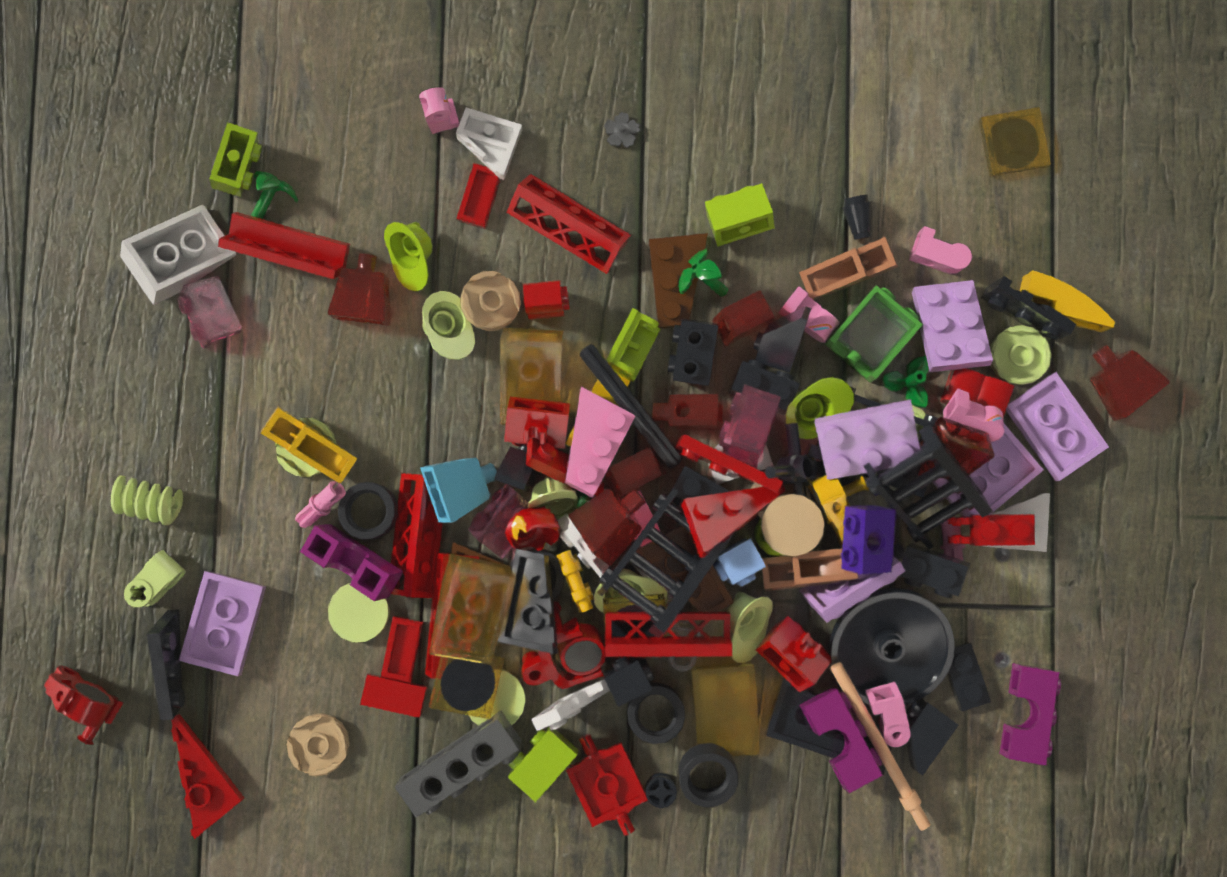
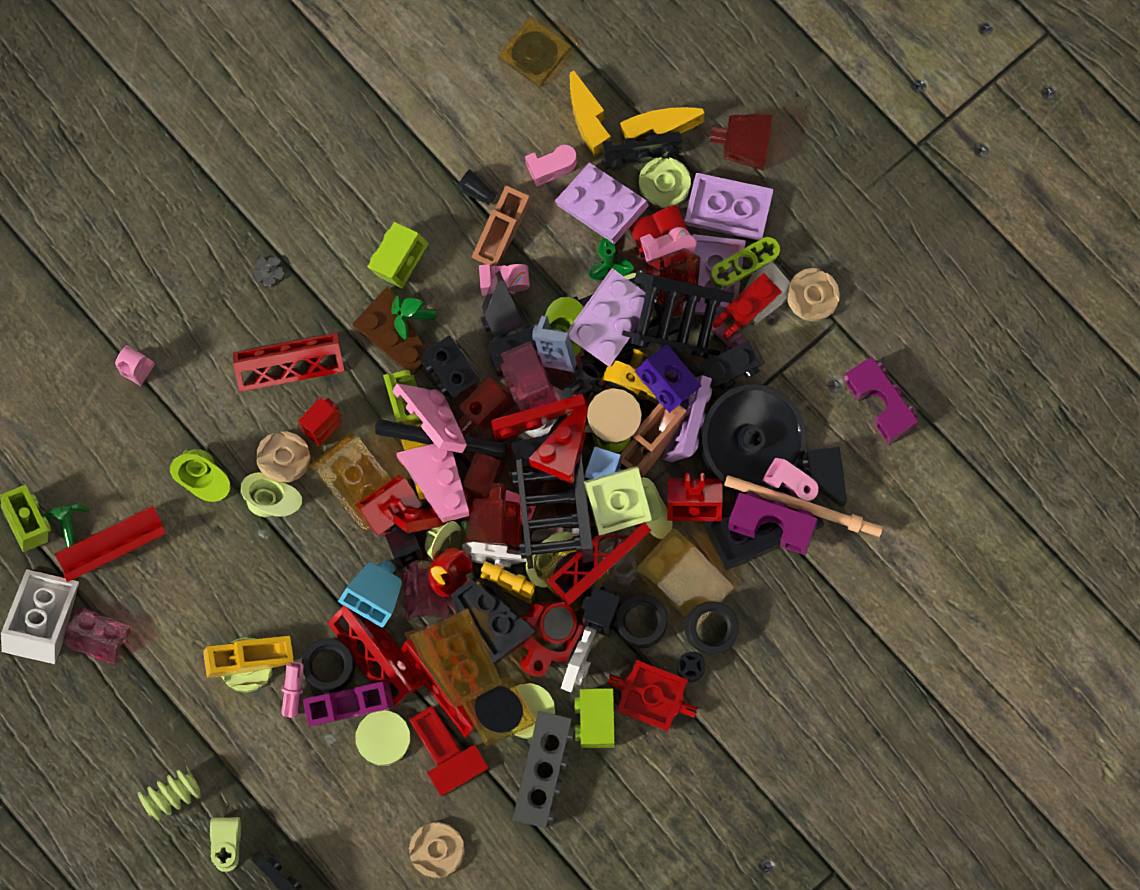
camera: 40 degrees left, 10 degrees down
lavender plate [179,571,266,676] -> none
clear red torso [328,253,391,326] -> none
white wing [456,107,522,180] -> none
red tile [456,163,501,229] -> none
clear red torso [712,290,775,347] -> none
window [825,285,923,383] -> none
black plate [947,642,991,712] -> none
none -> bright pink wing [393,383,467,453]
none -> sand blue bracket [532,315,577,372]
none -> yellow slope [570,70,611,157]
none -> yellowish green plate [584,466,652,535]
none -> lime beam [710,237,780,289]
none -> tan tile [786,268,840,322]

